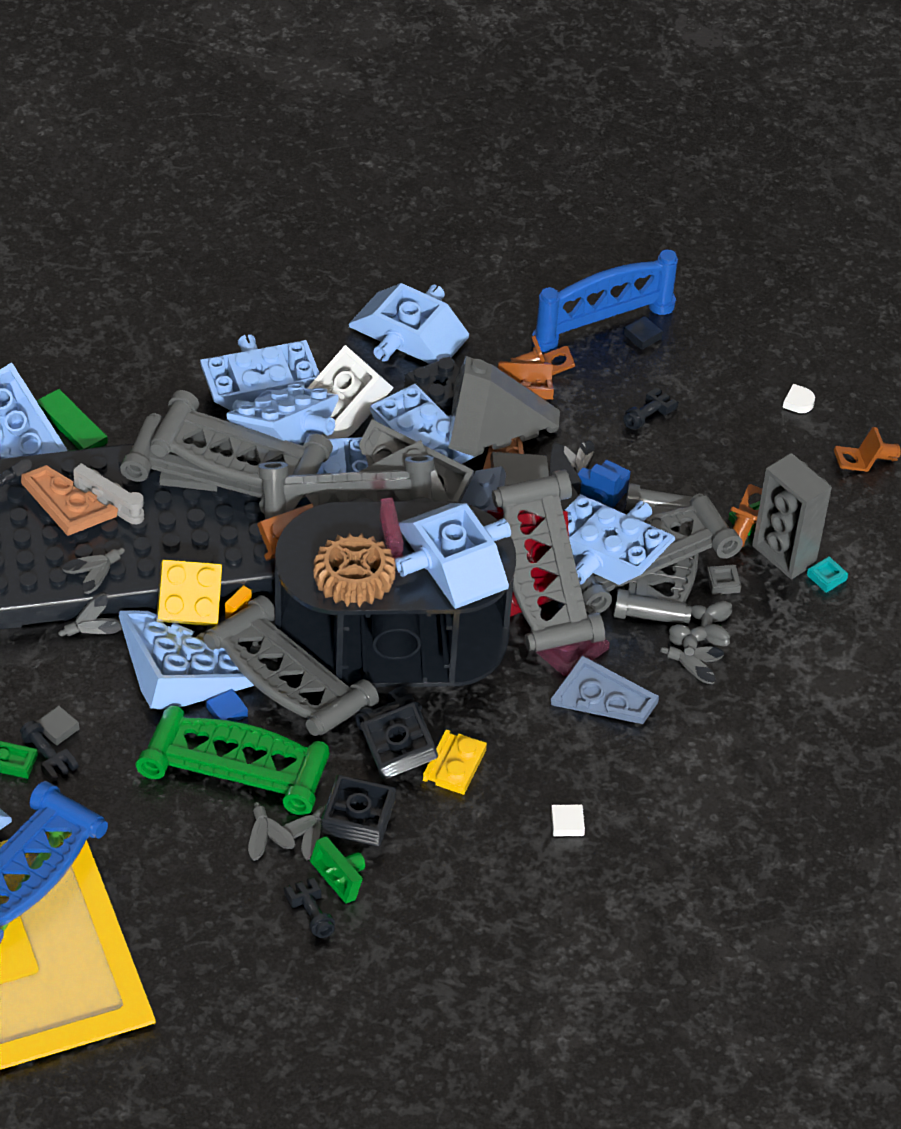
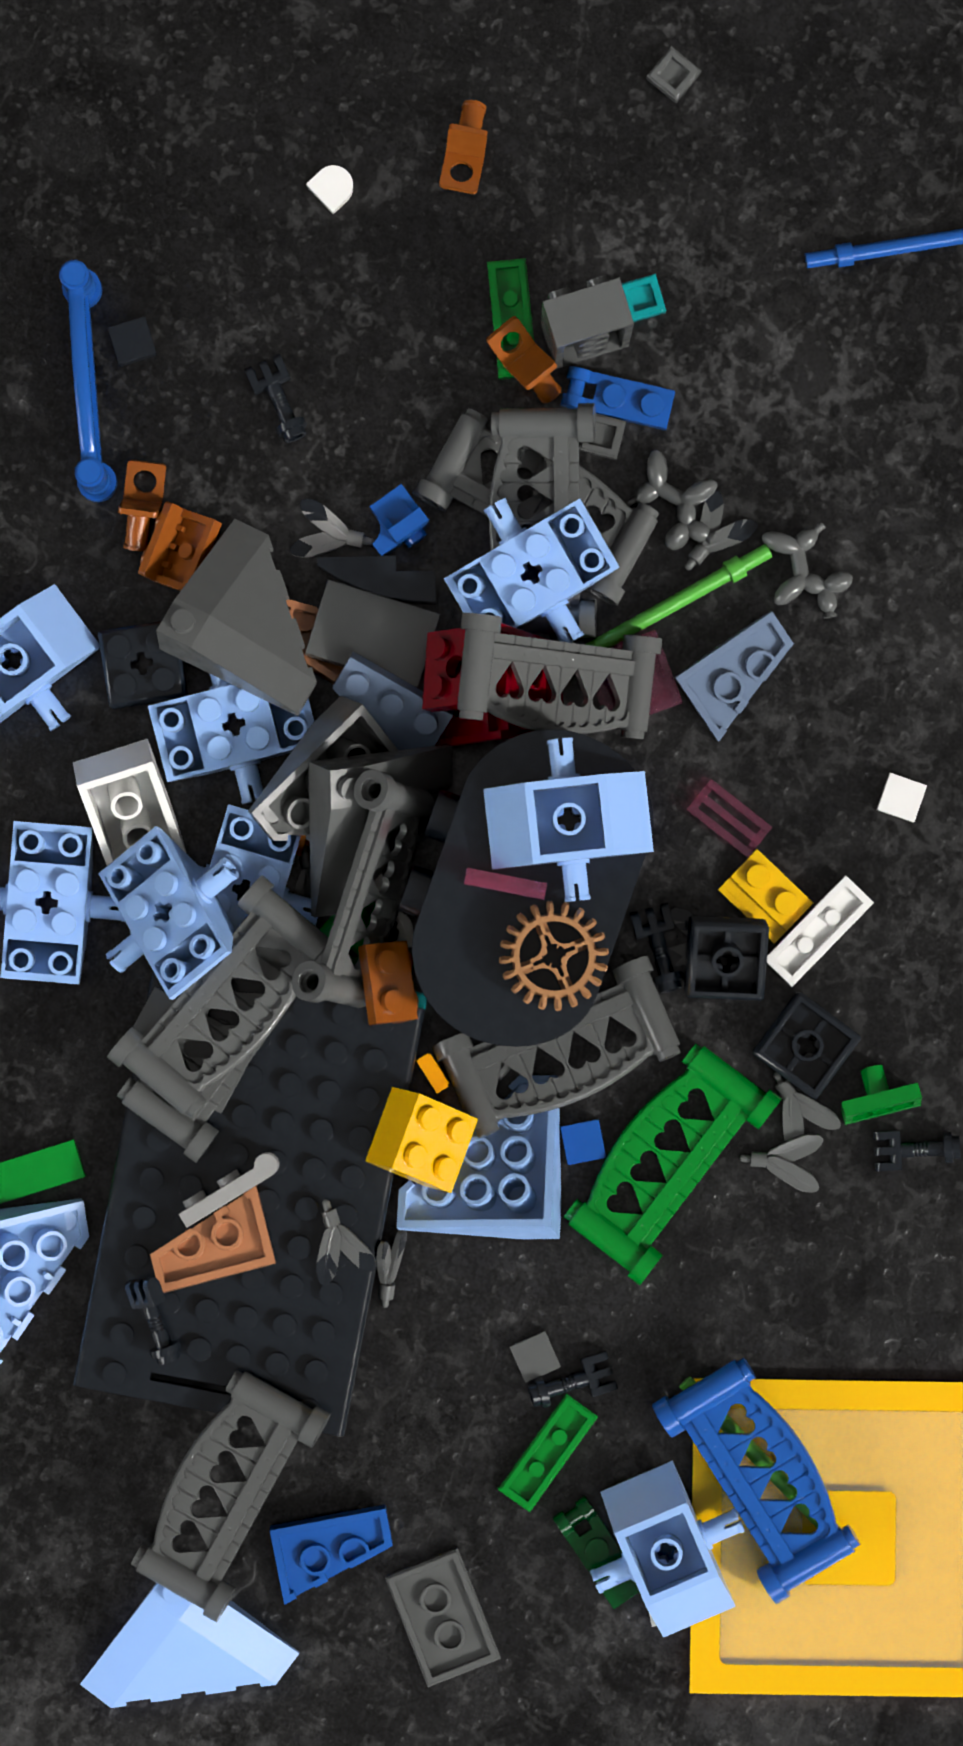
camera: 65 degrees left, 40 degrees up
none -> blue plate [560,366,675,430]
none -> bright green bar [584,544,772,648]
none -> clear pink tile [687,779,772,858]
none -> dark grey piece [762,522,853,619]
none -> white plate [767,875,874,987]

